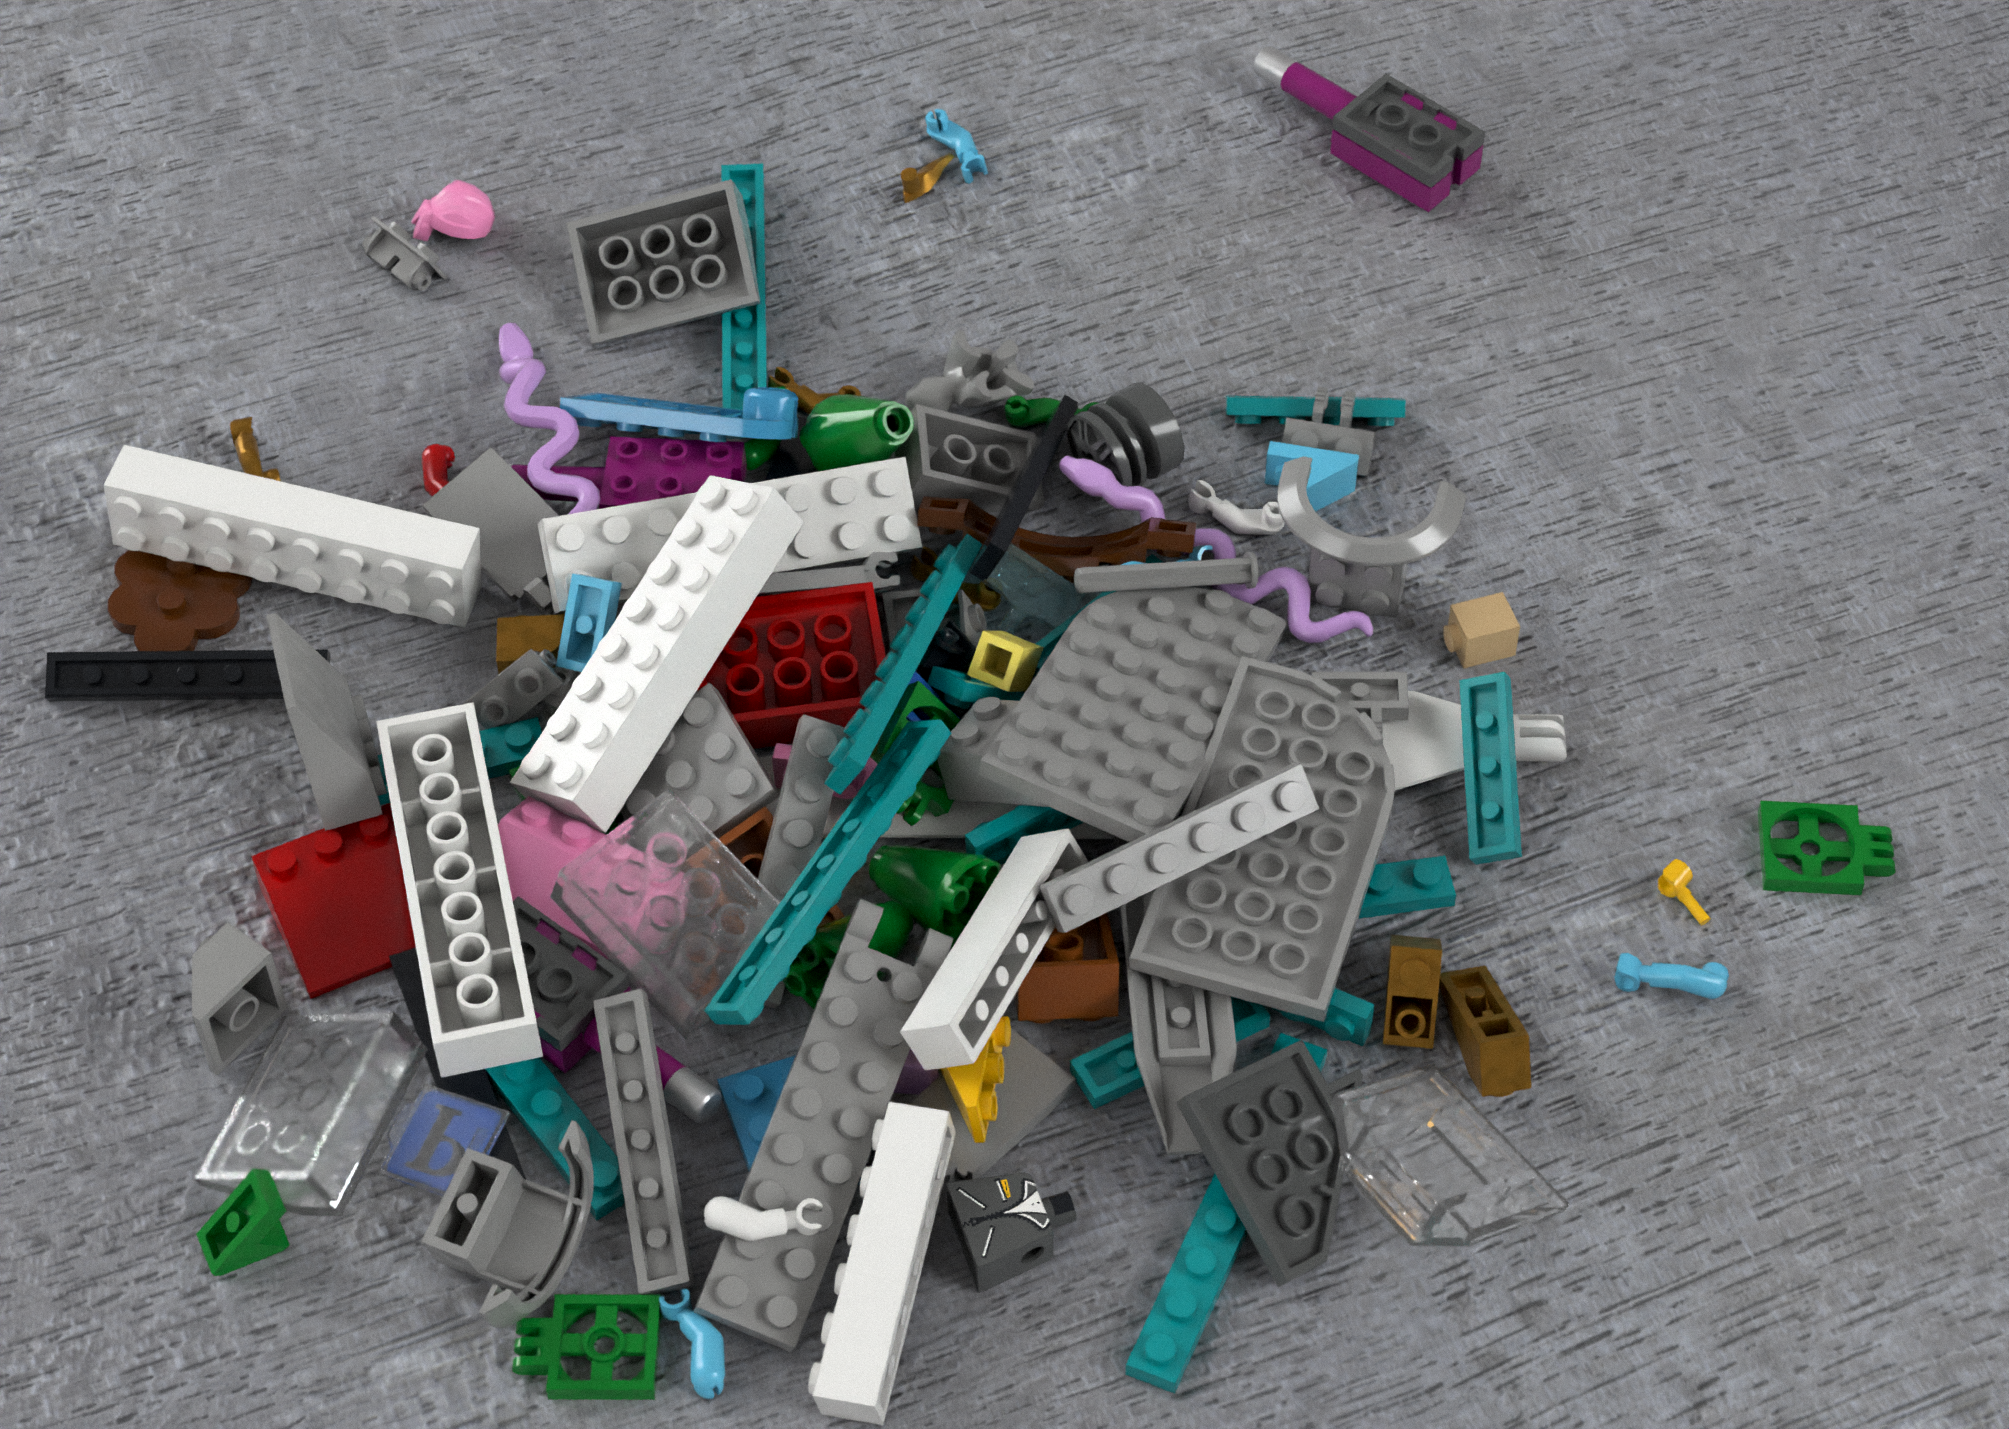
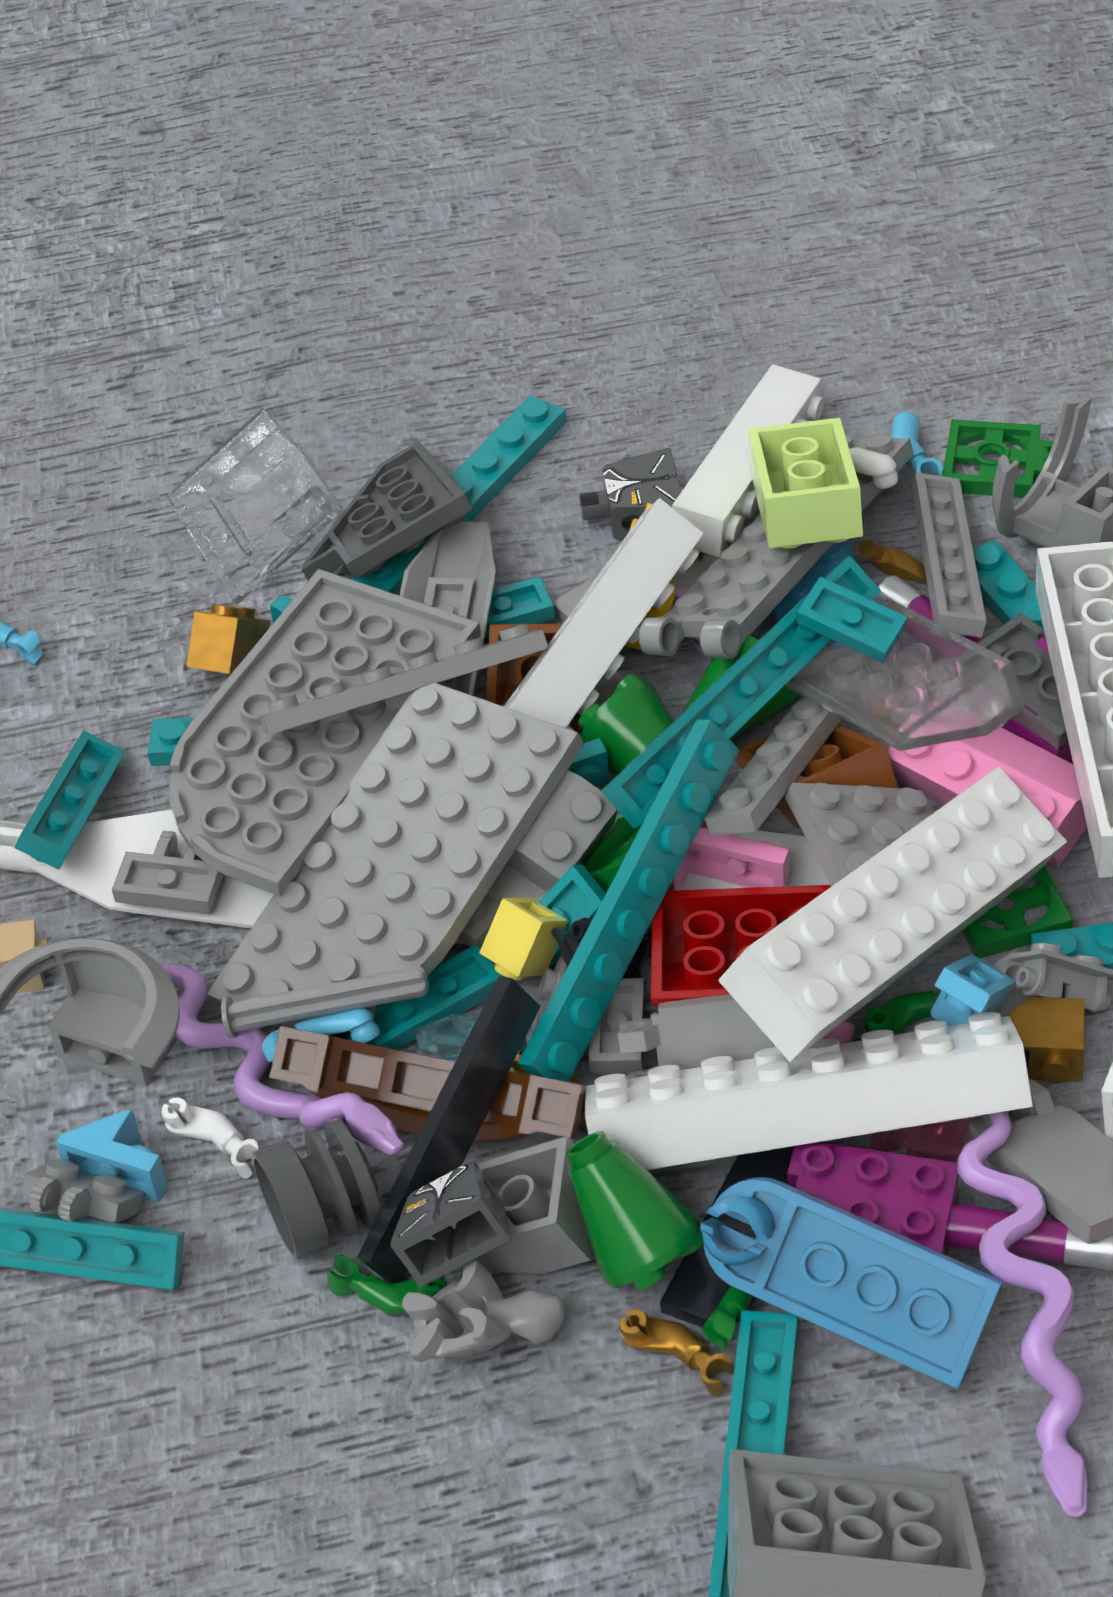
camera: 165 degrees left, 5 degrees down
pearl gold slope [1439,966,1531,1097] -> none
none -> dark grey torso [390,1162,511,1287]
none -> yellowish green brick [748,418,863,549]
none -> teal plate [796,577,907,664]
none -> pearl gold bar [858,539,927,586]

